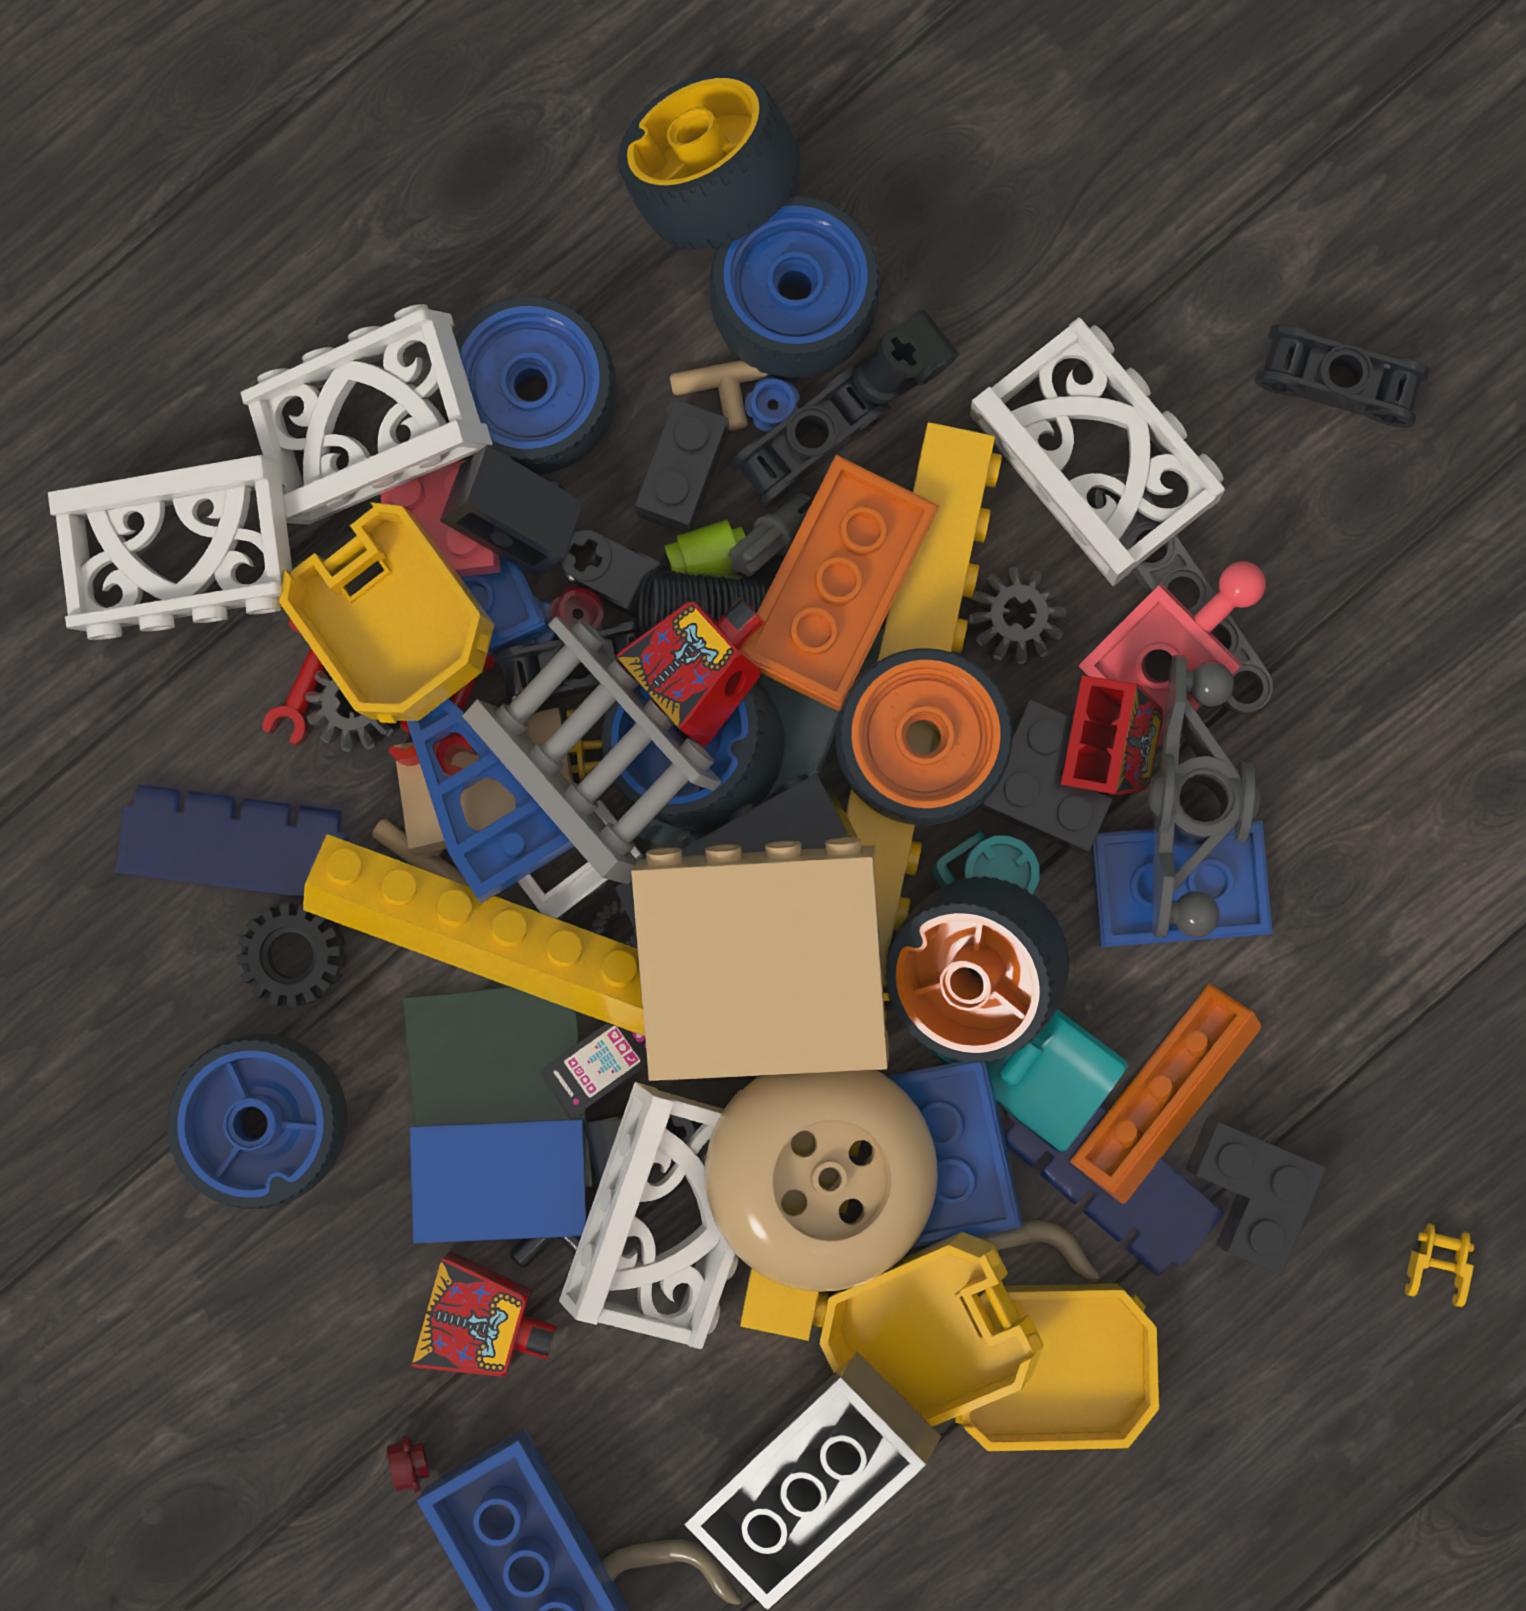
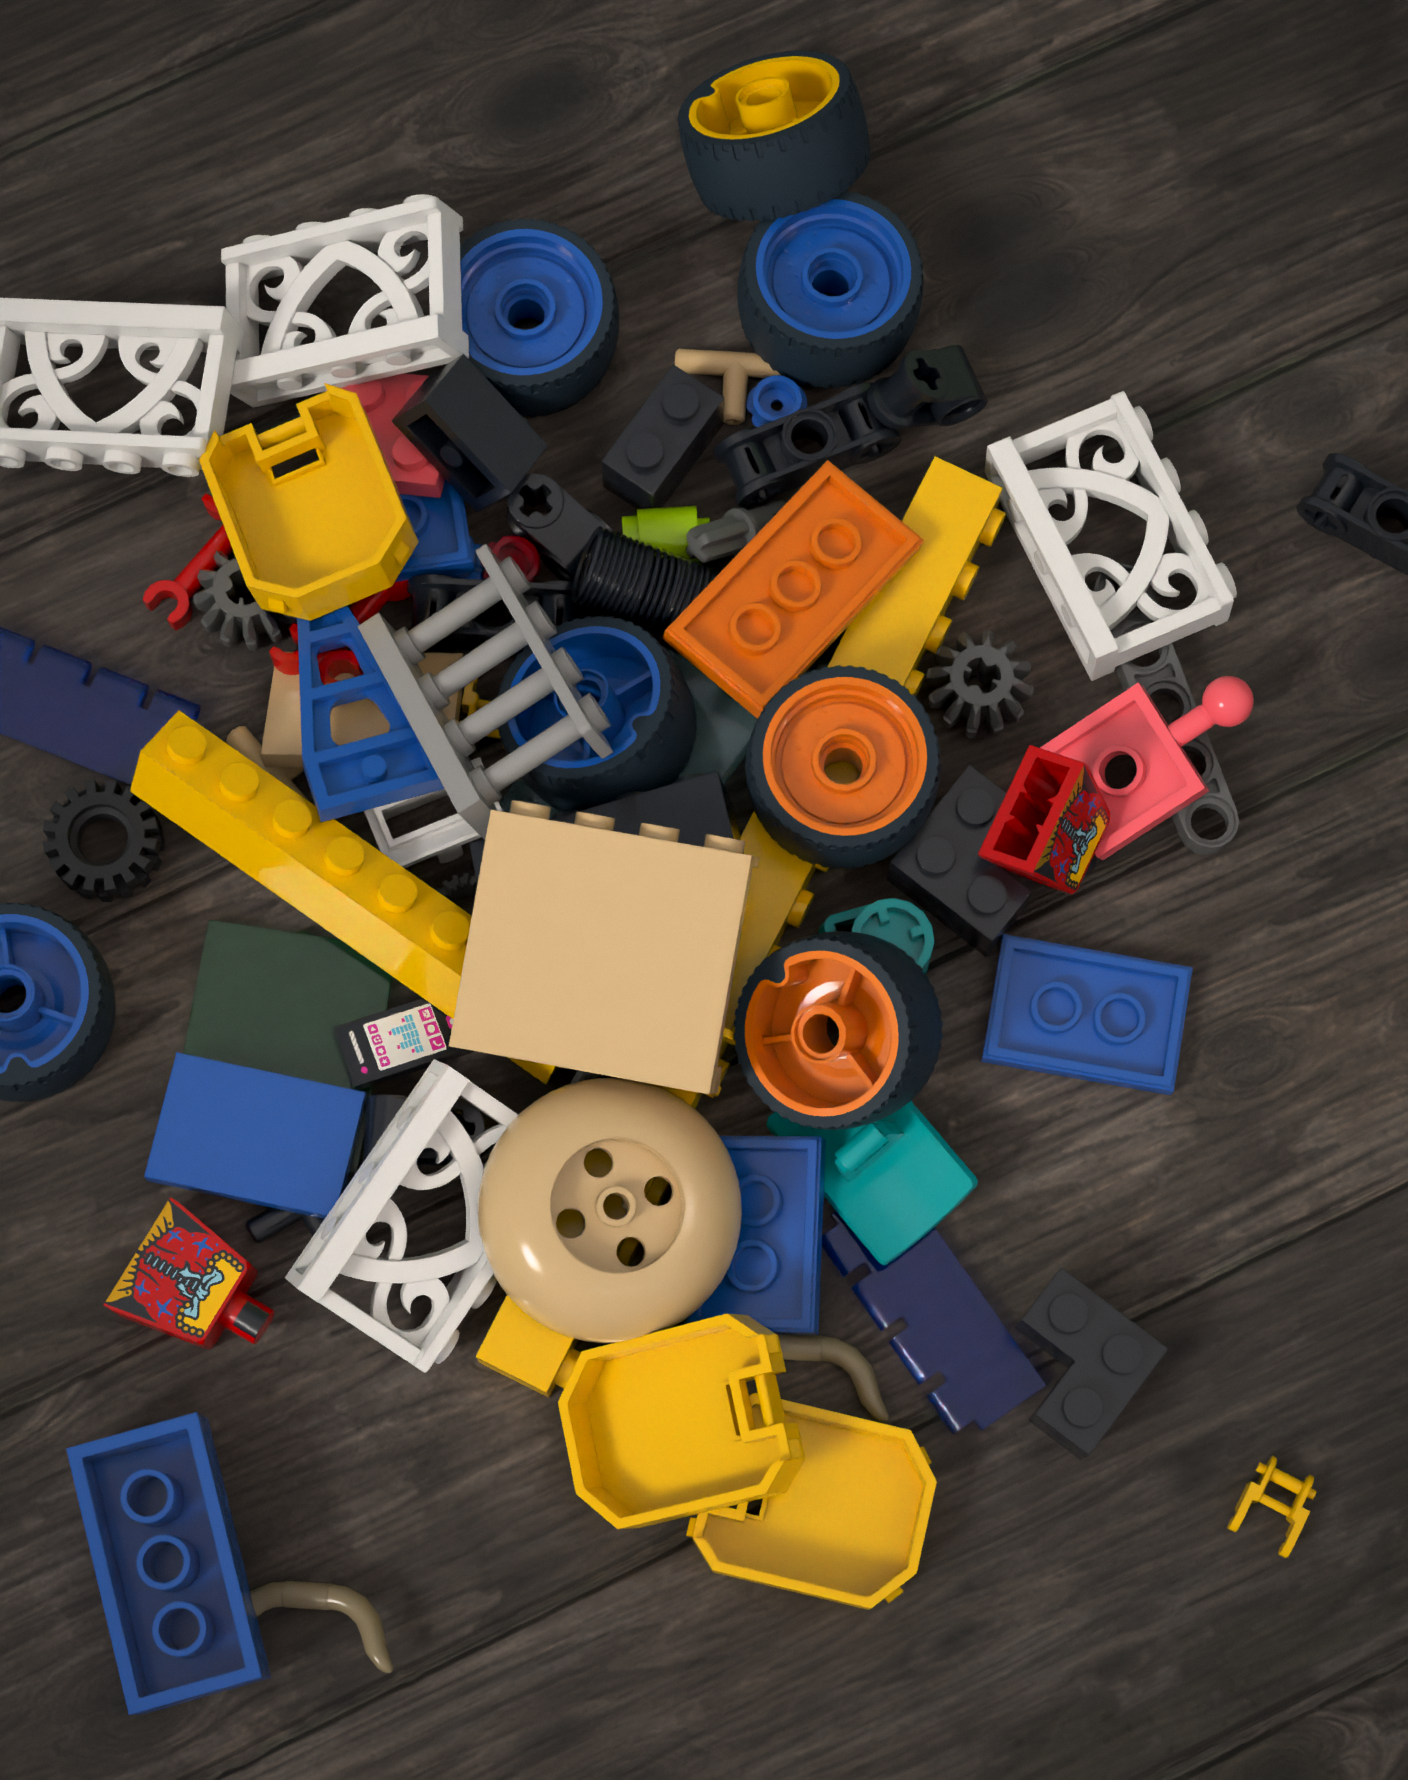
camera: 10 degrees right, 10 degrees down
dark red plate [387,1436,430,1493] -> none
torso [616,598,766,747] -> none
dark grey brick [684,1351,941,1610] -> none
orange slope [1070,983,1261,1204] -> none
dark grey piece [1148,655,1260,938] -> none

